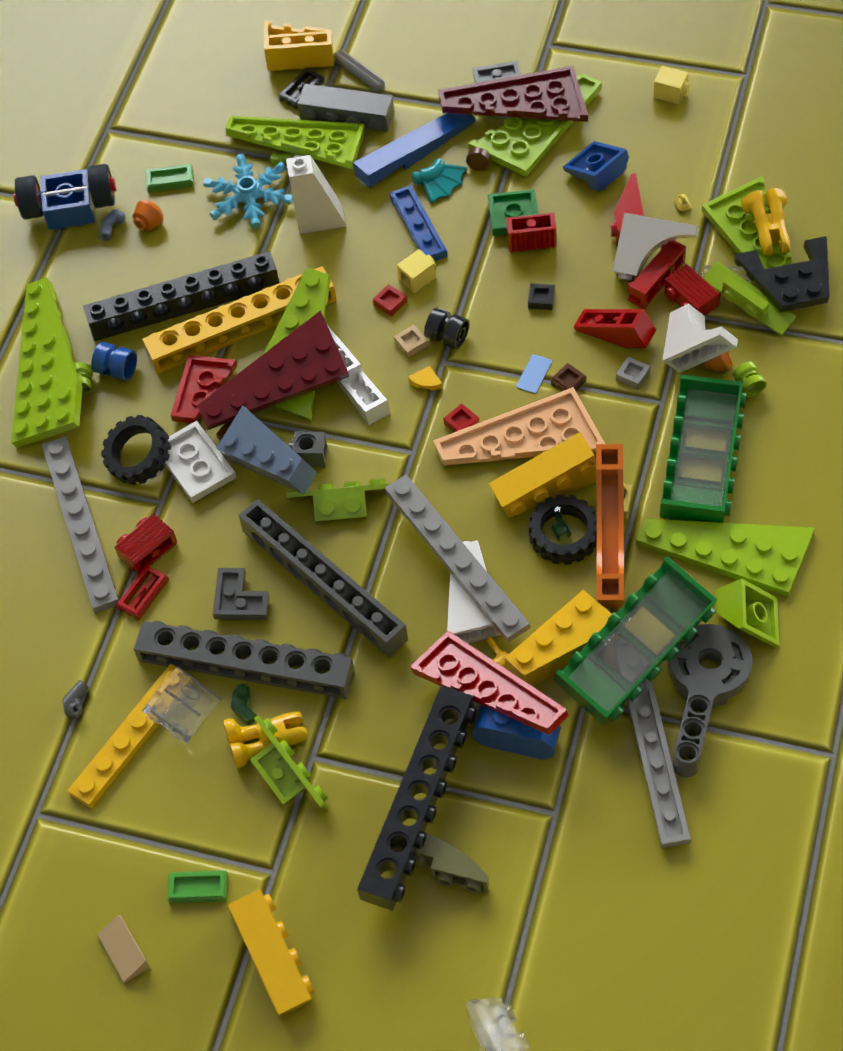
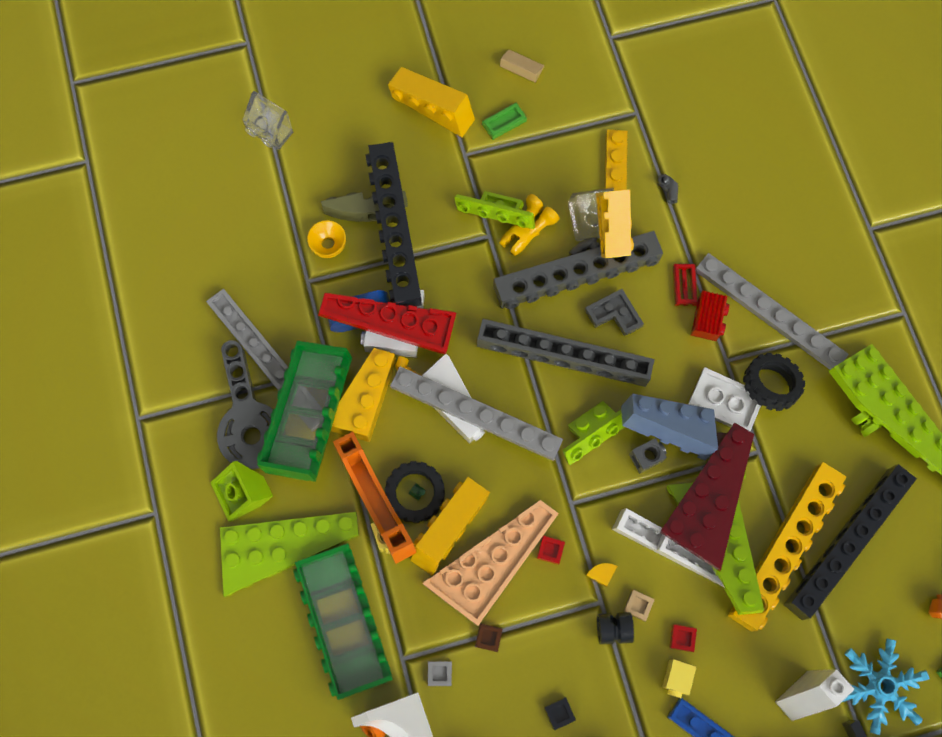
camera: 140 degrees right, 15 degrees up
blue wheel [91,342,137,381] -> none
red wing [170,355,237,423] -> none
clear green arm [231,684,257,725] -> none
light blue sticker [516,354,552,393] -> none
red slope [573,309,656,348] -> none
lime wheel [732,361,767,397] -> none
none -> yellow piece [307,220,346,258]
none -> dark grey arm [569,237,600,256]
none -> yellow wedge [596,189,634,258]

